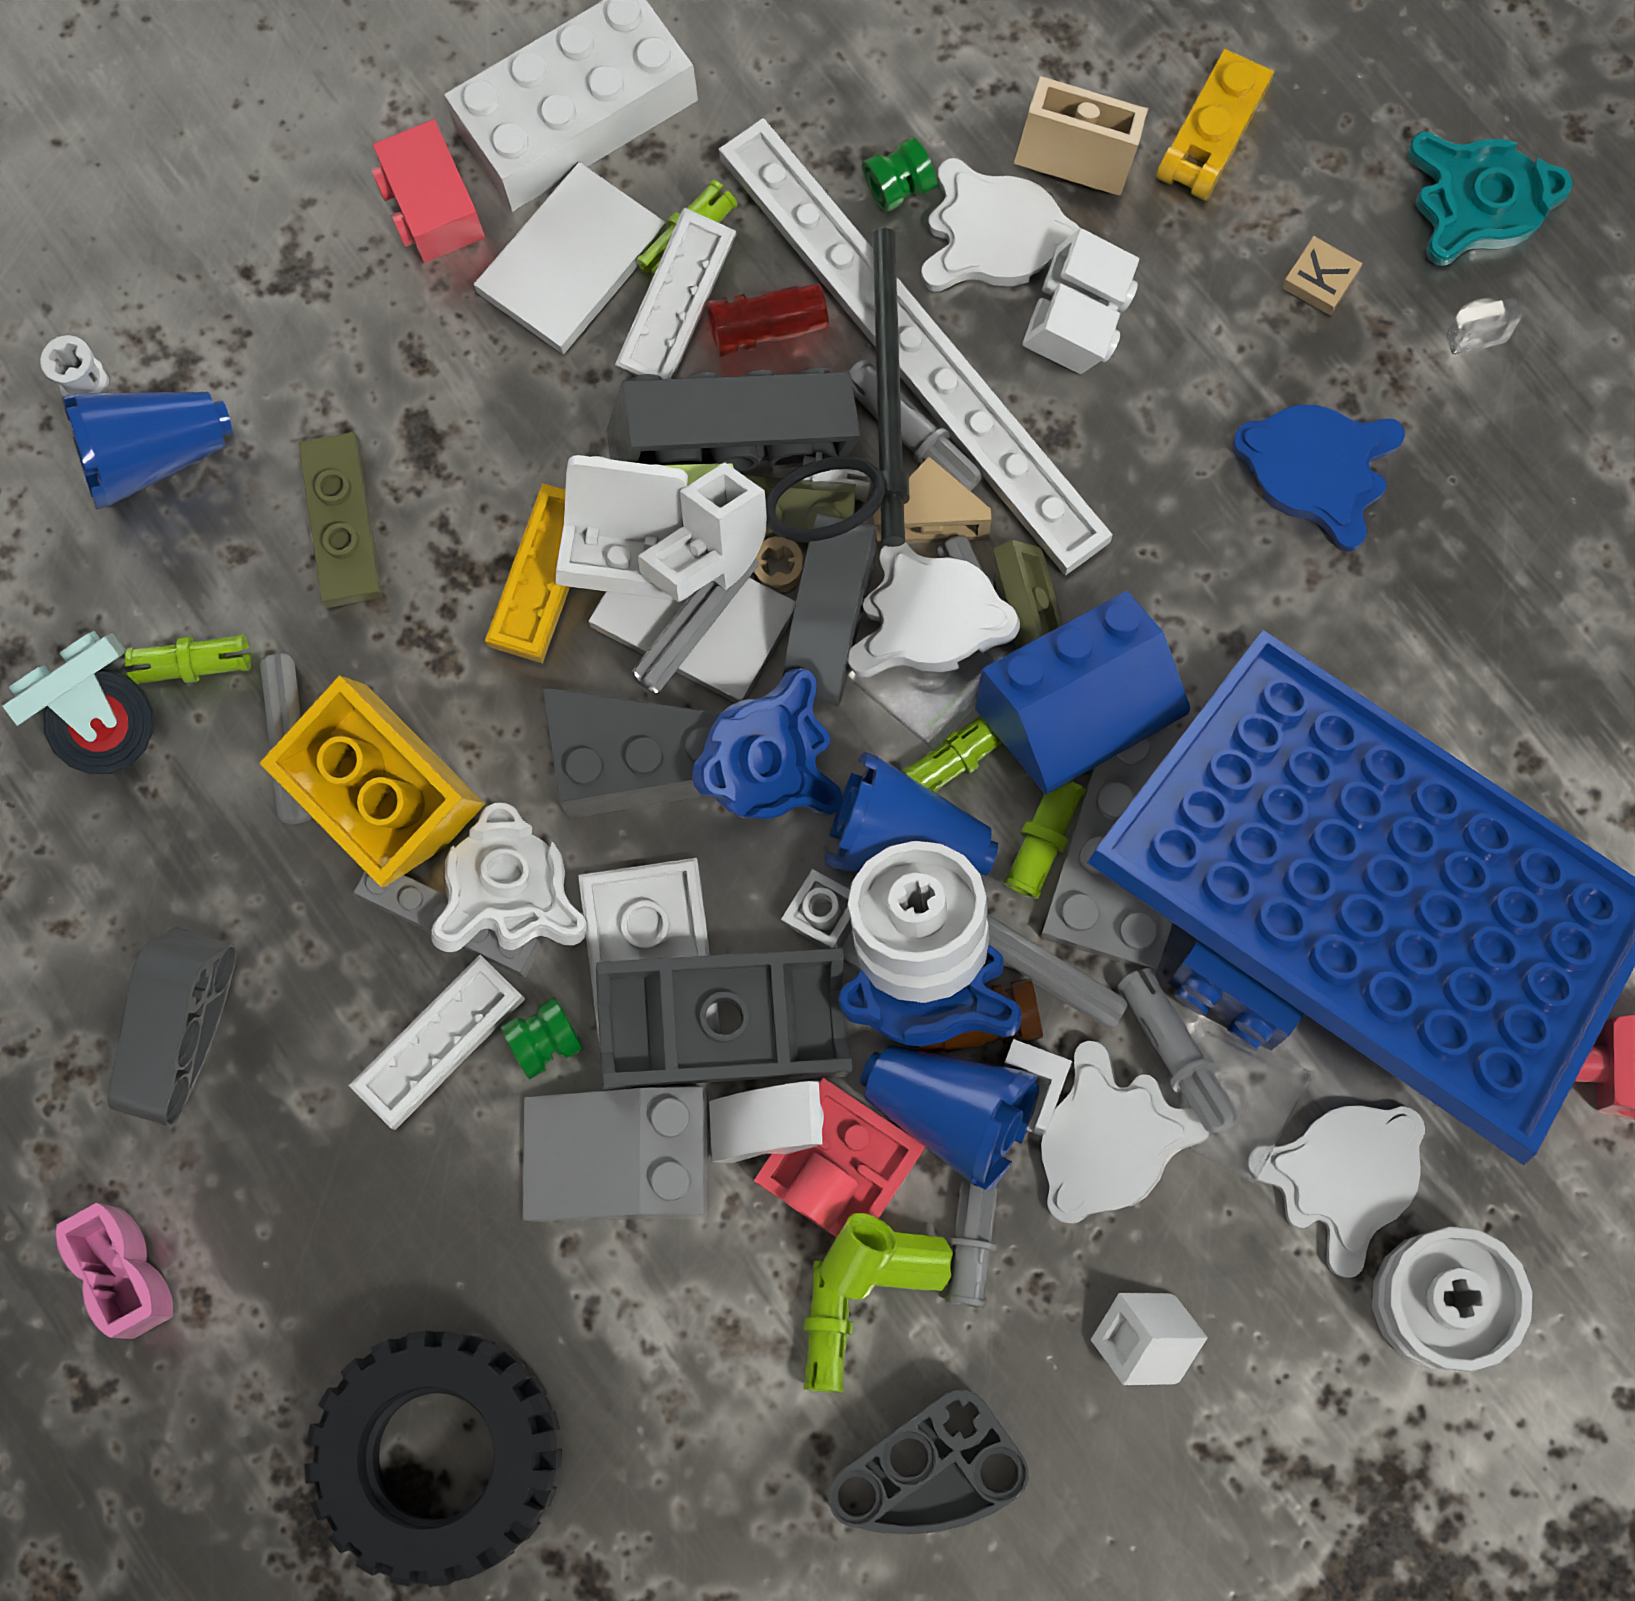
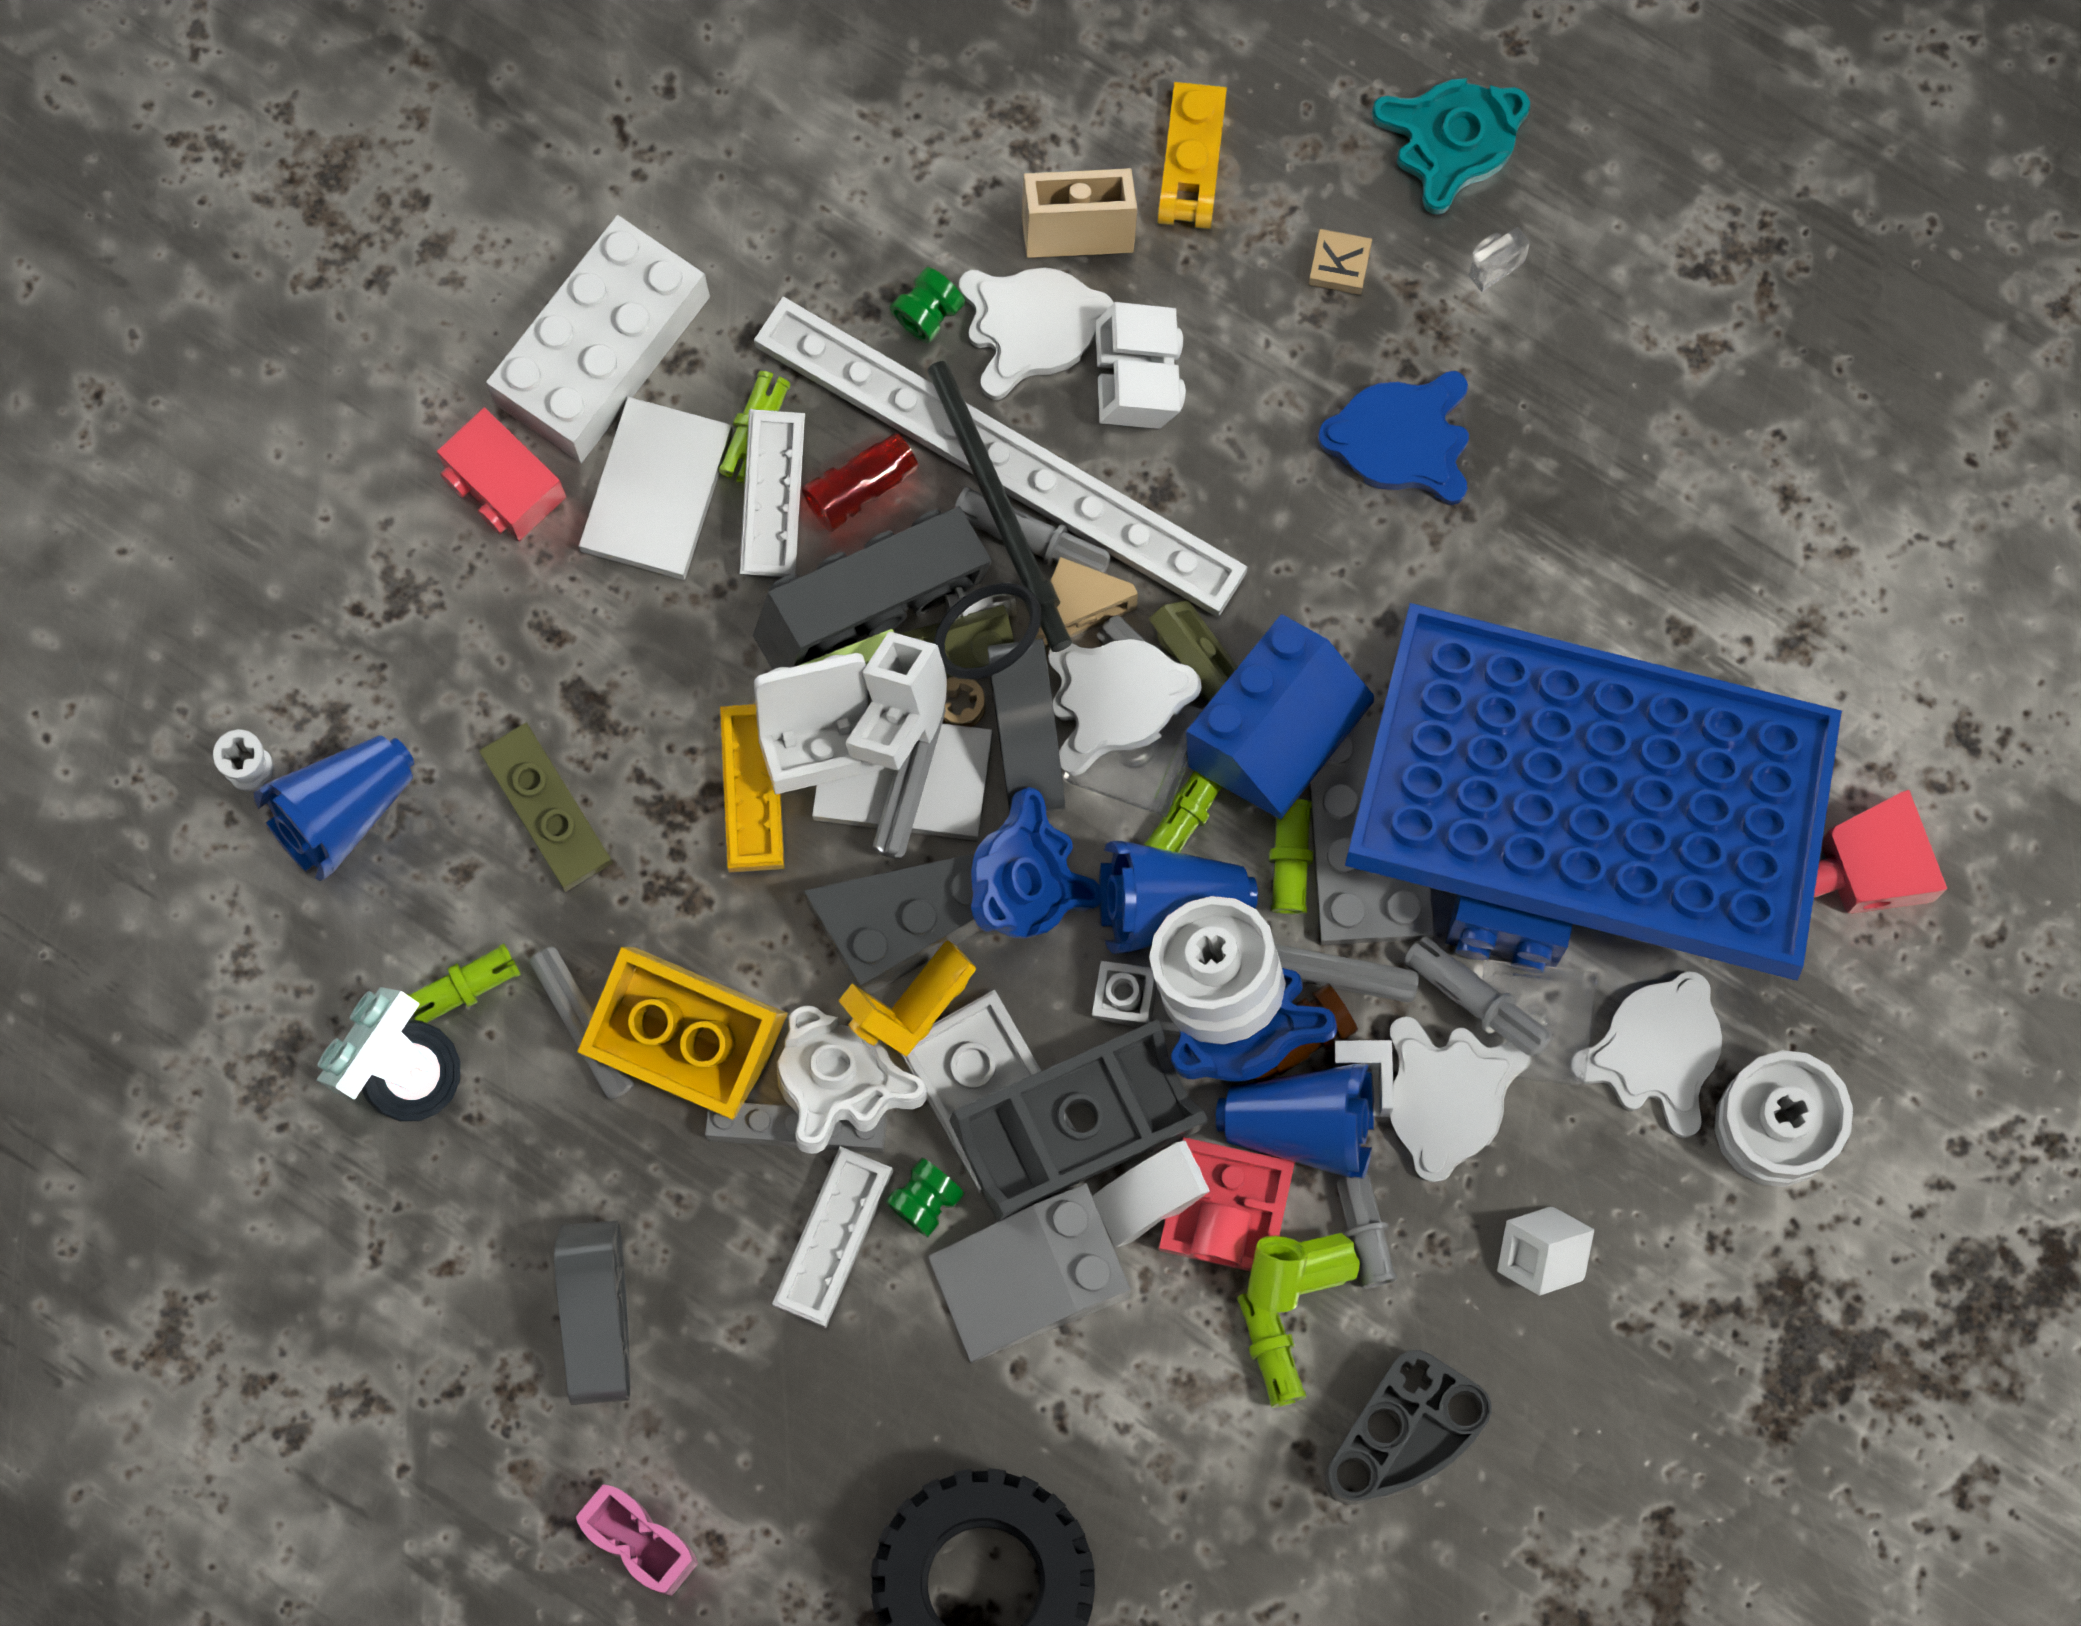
camera: 25 degrees left, 0 degrees up
none -> yellow bracket [838,940,976,1057]

